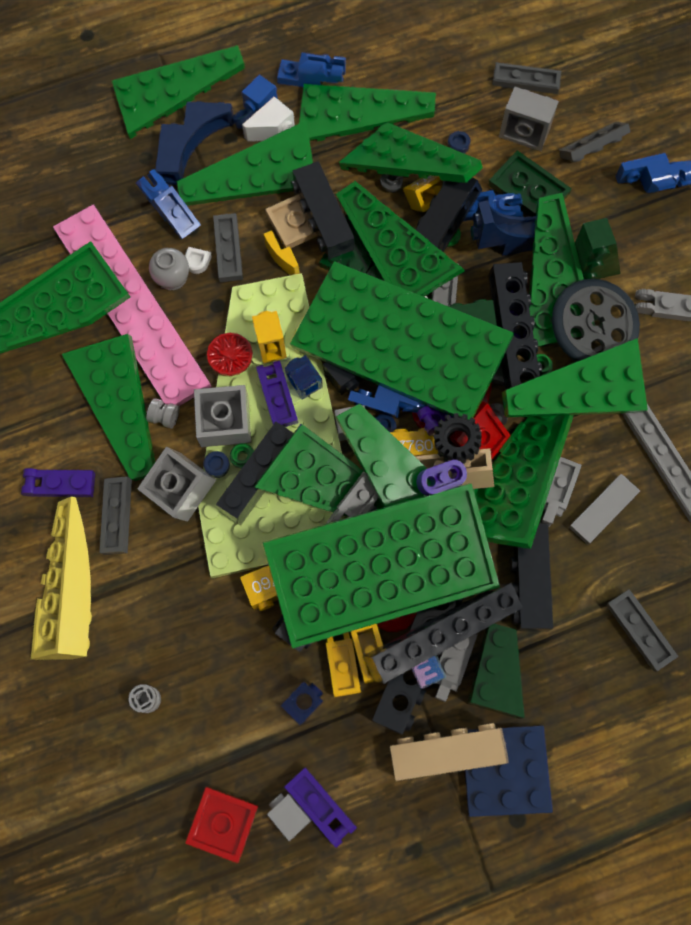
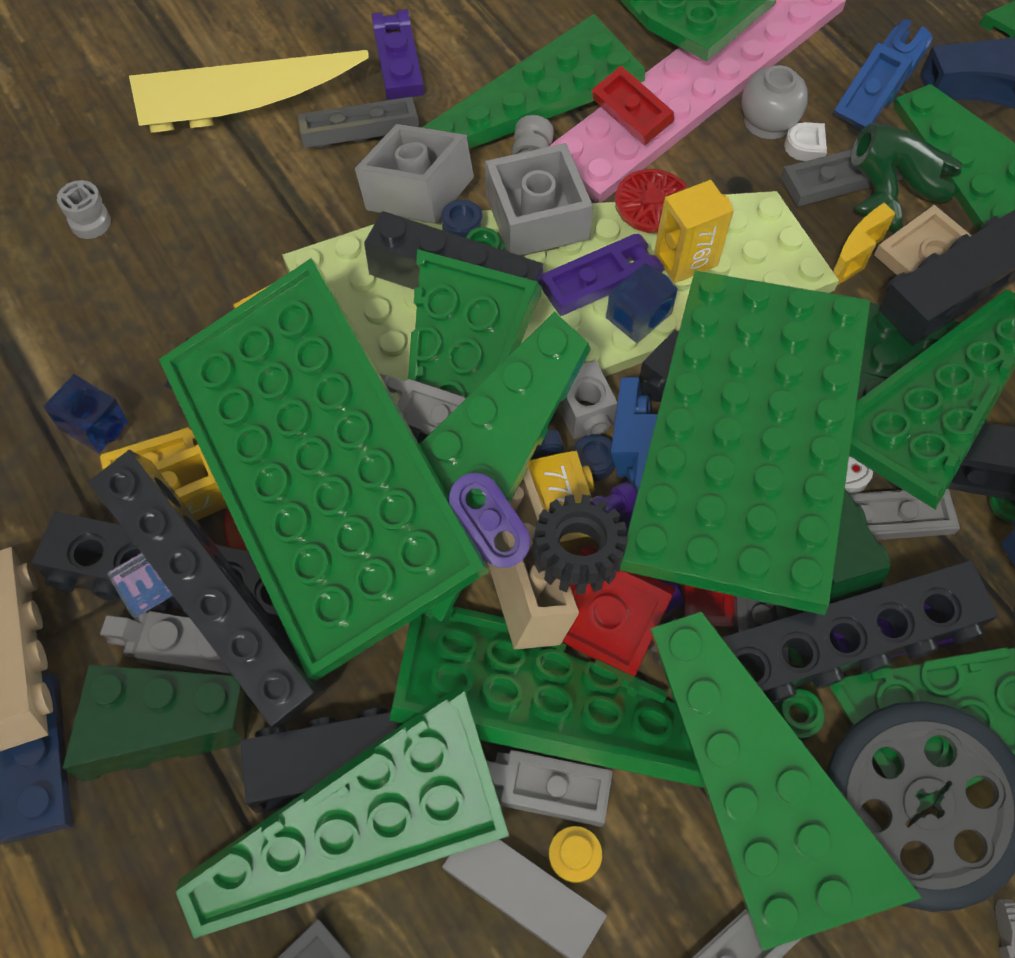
camera: 75 degrees right, 10 degrees down
none -> wing [175,683,509,938]
none -> yellow plate [549,826,602,883]
none -> red plate [592,66,674,146]
none -> dark green piece [851,123,963,234]

